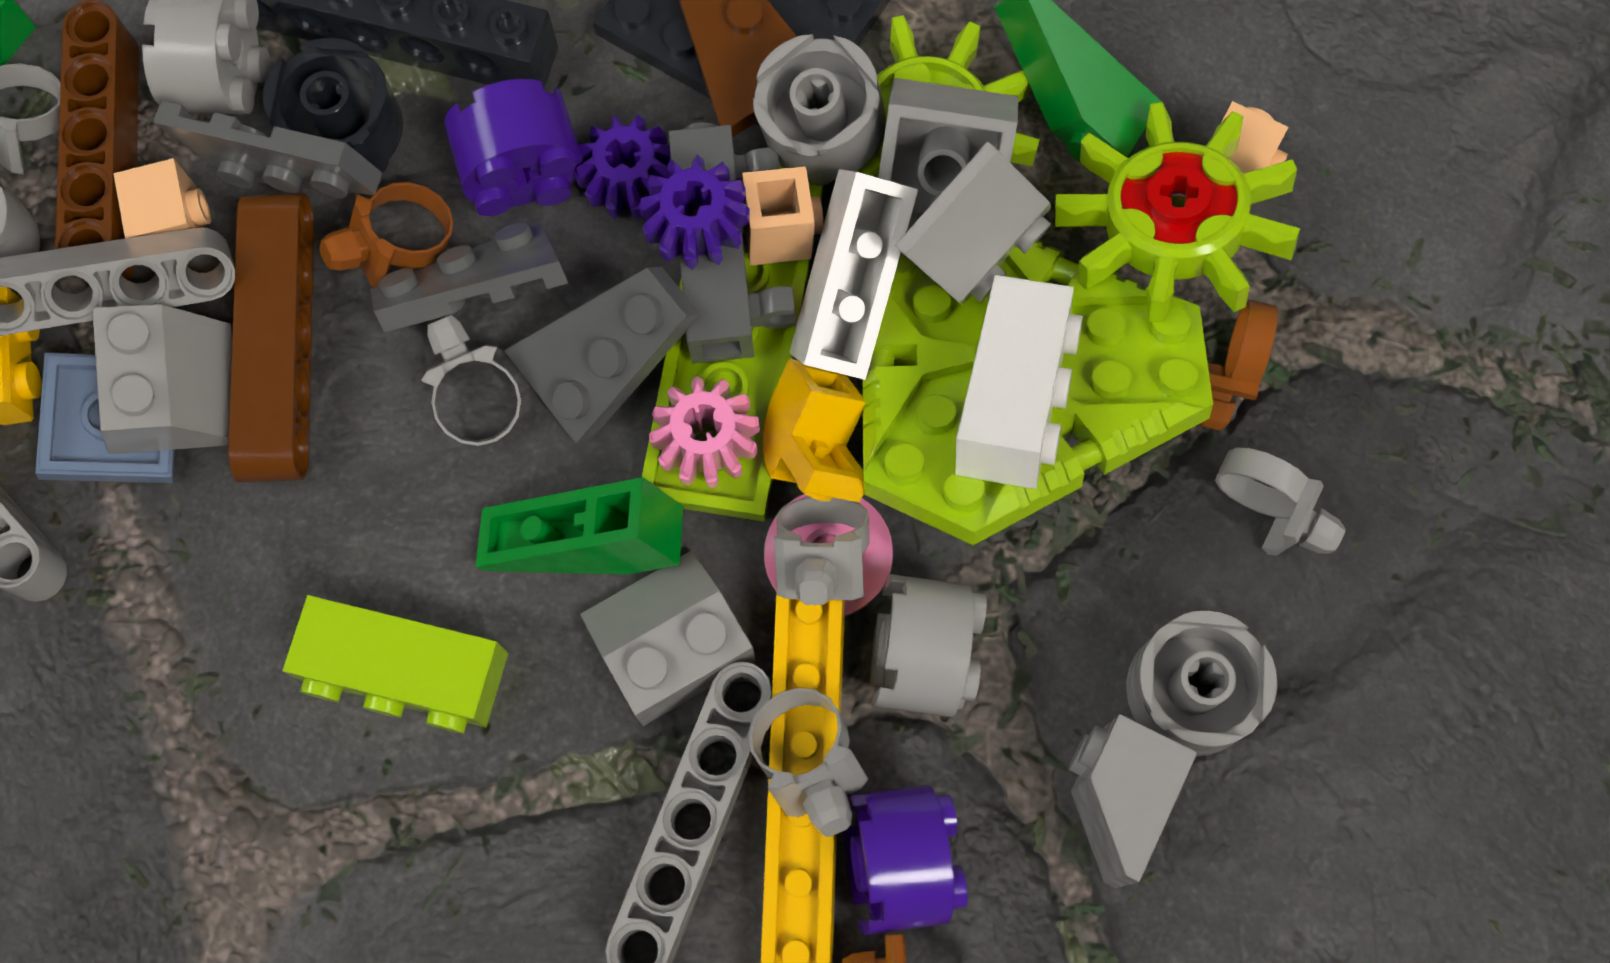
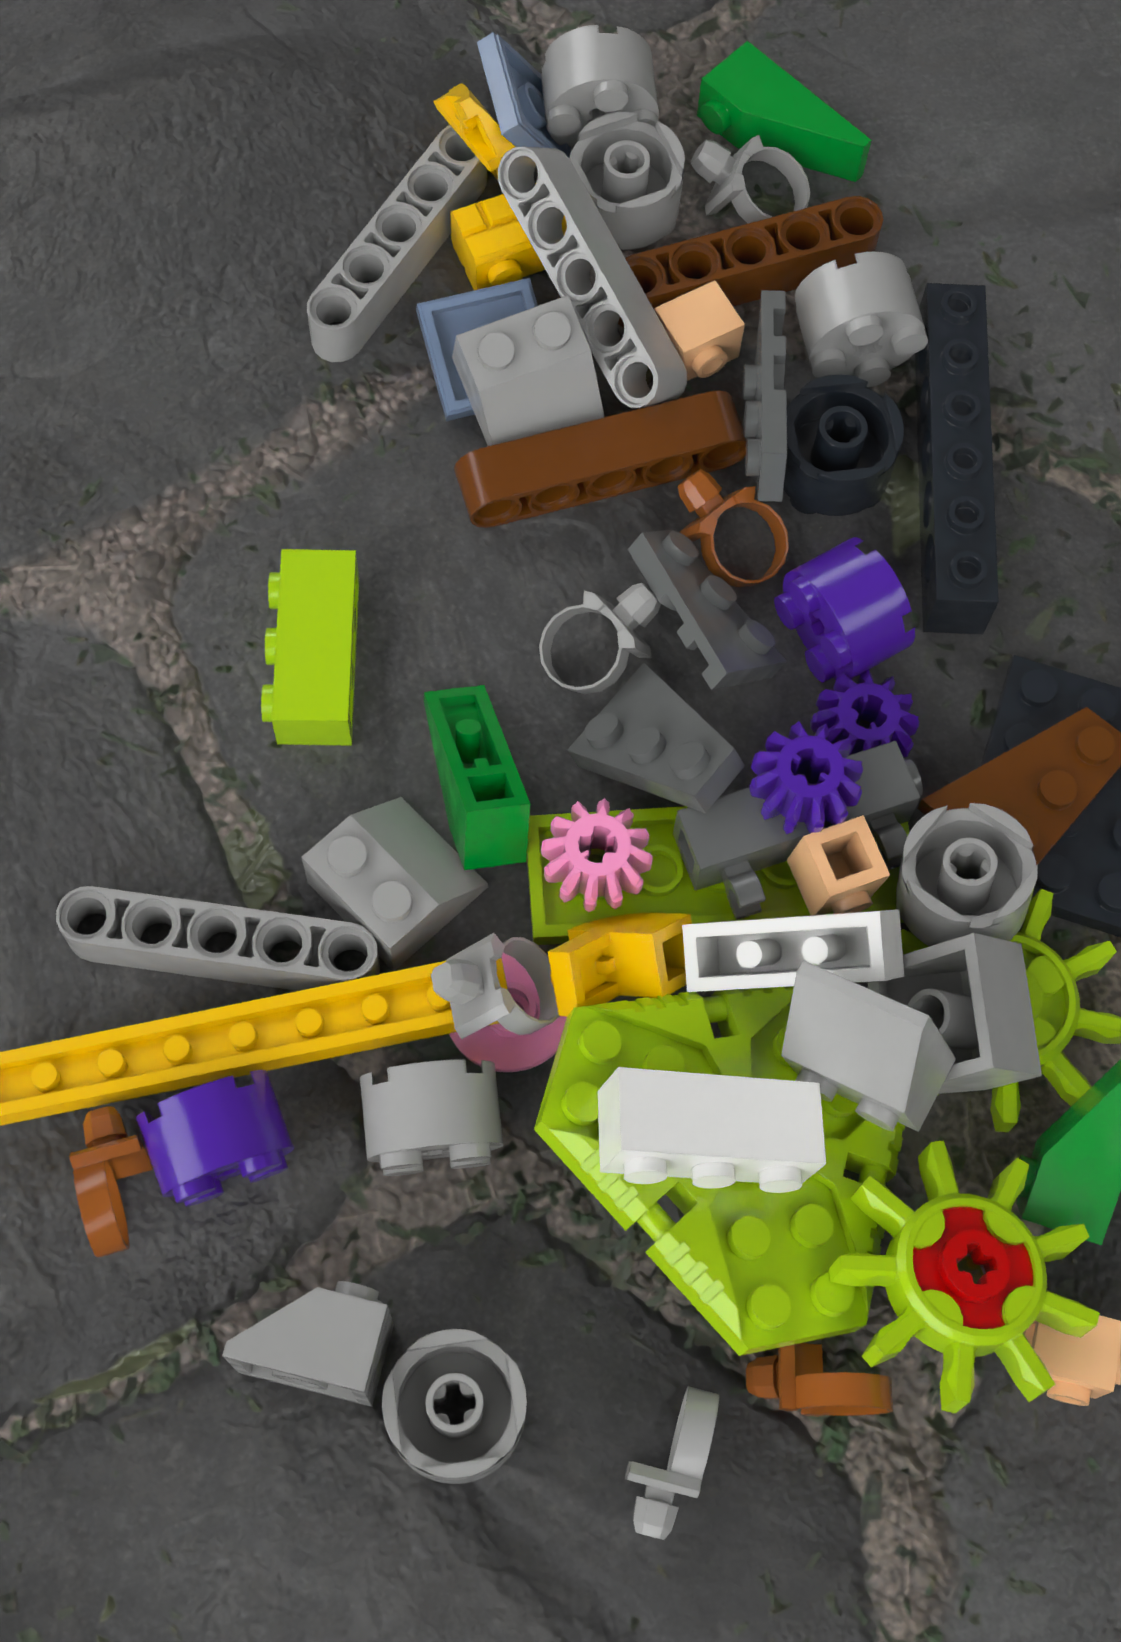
camera: 70 degrees right, 5 degrees down
light grey piece [748,688,868,837] -> none

